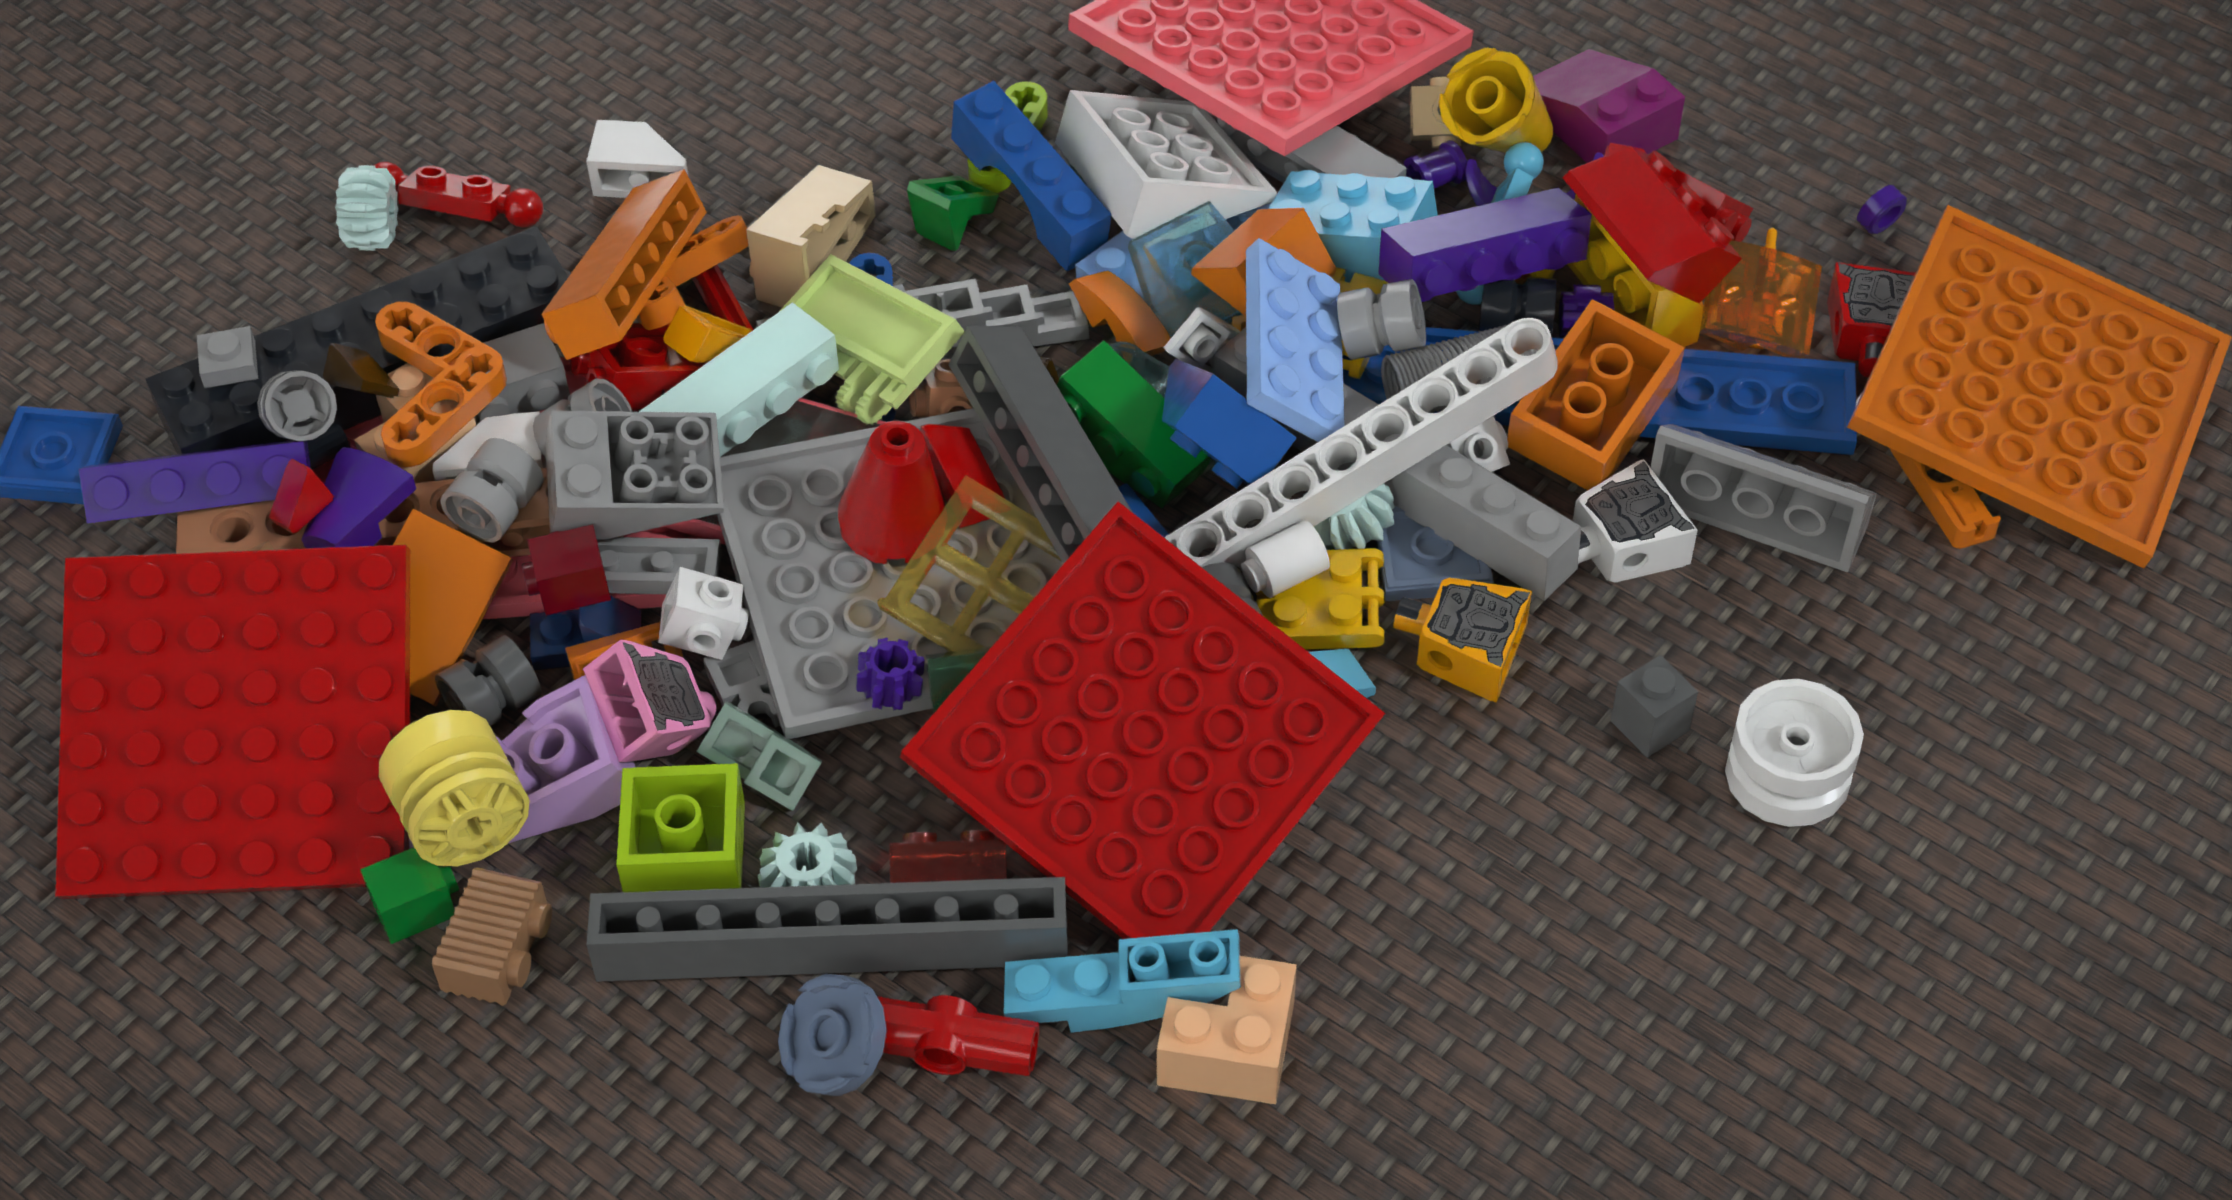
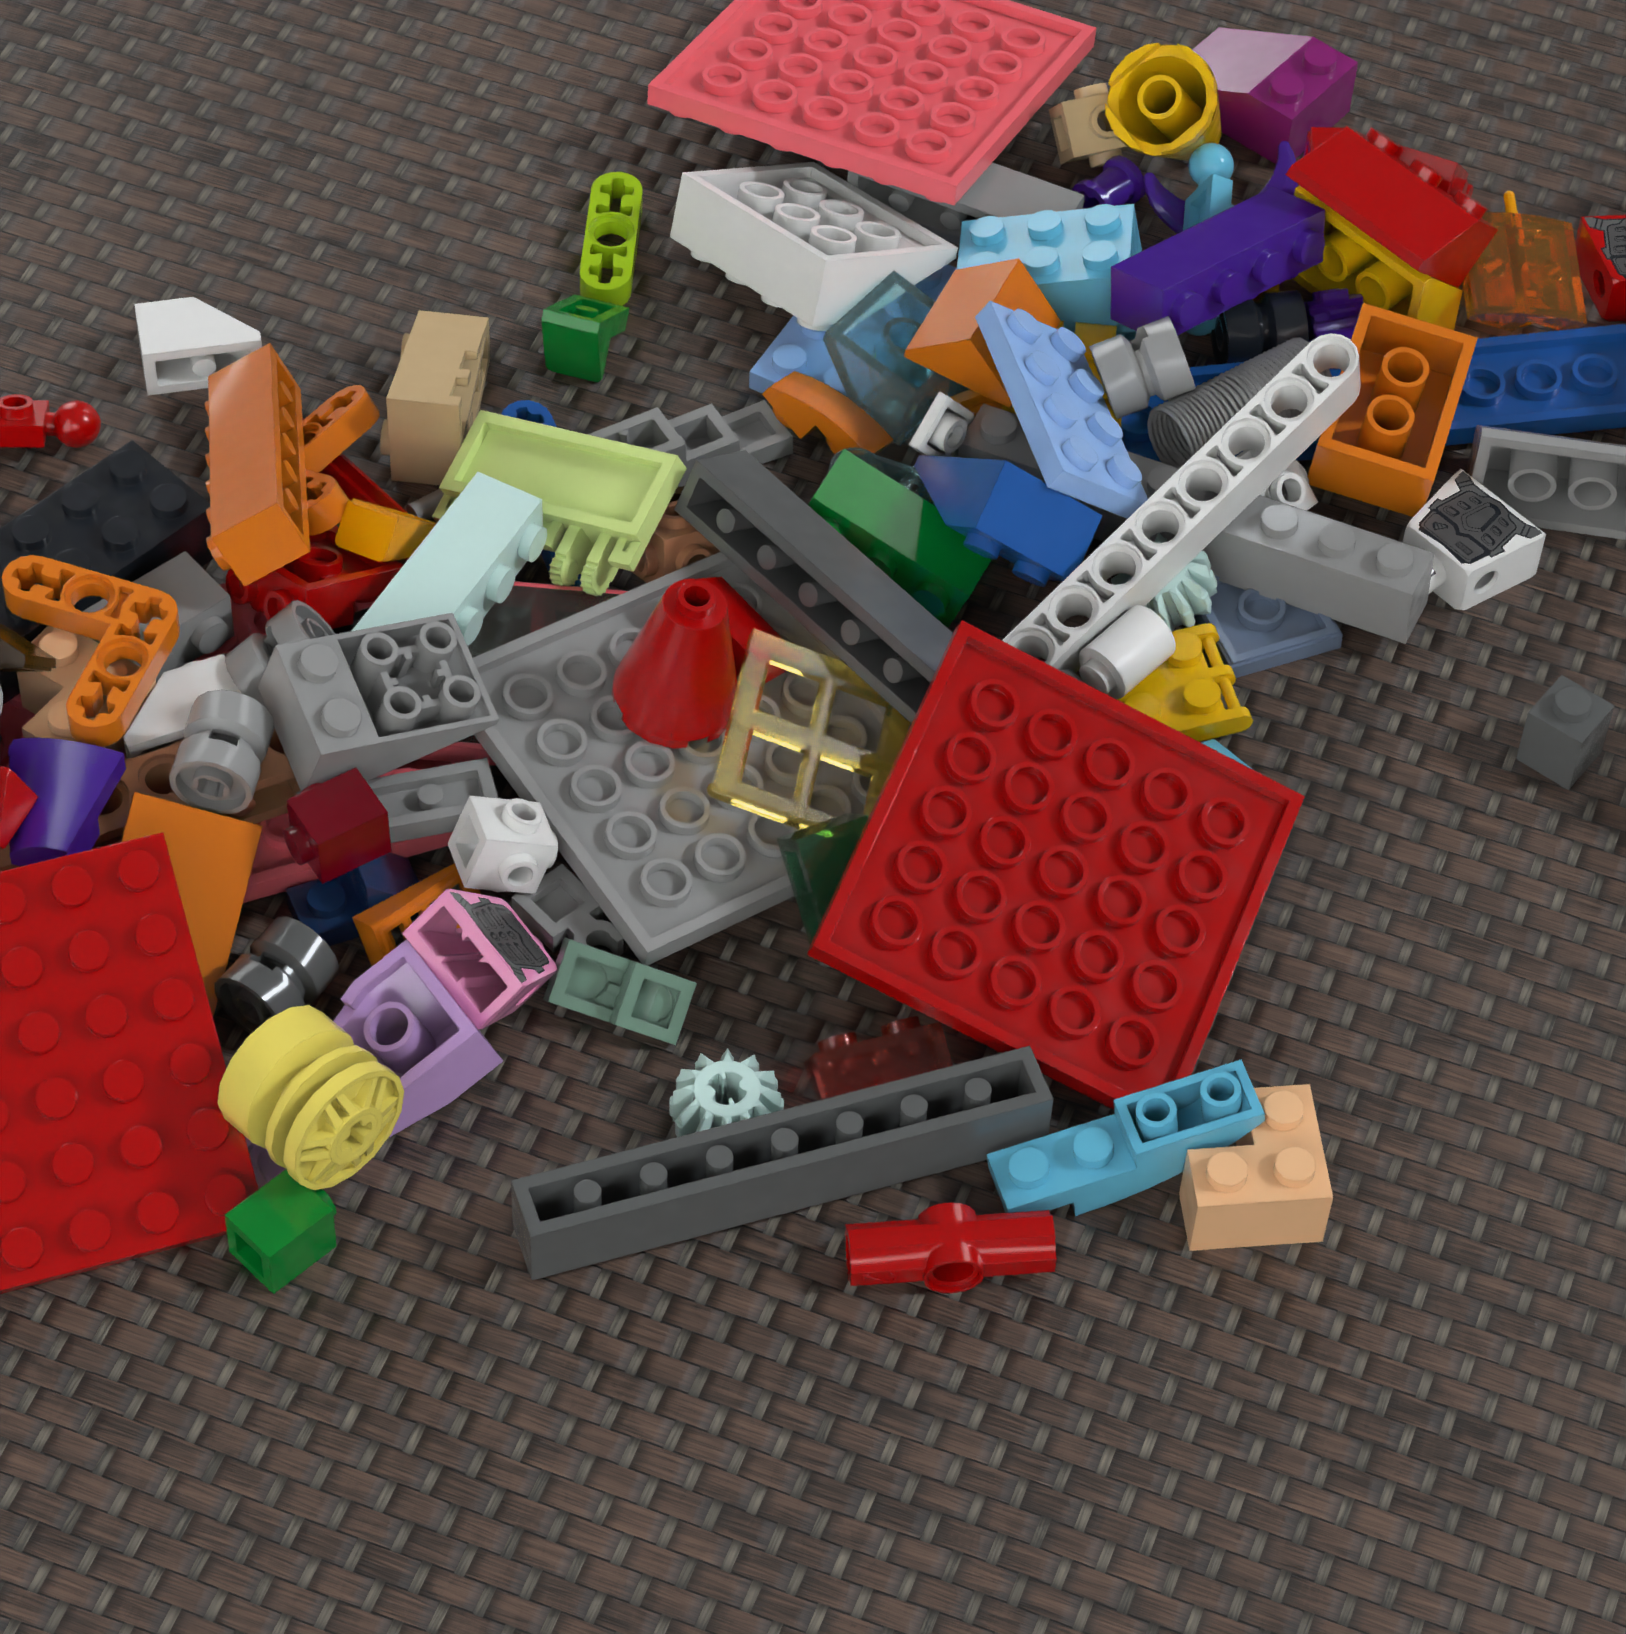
camera: 20 degrees left, 0 degrees up
medium nougat brick [432,867,552,1006] -> none
lime brick [616,763,745,892] -> none
sand blue tile [778,974,887,1096] -> none
dark purple gear [856,638,925,711] -> none
blue arch [951,81,1112,272] -> none
torso [1393,577,1532,703] -> none
dark purple tile [1857,185,1907,234] -> none

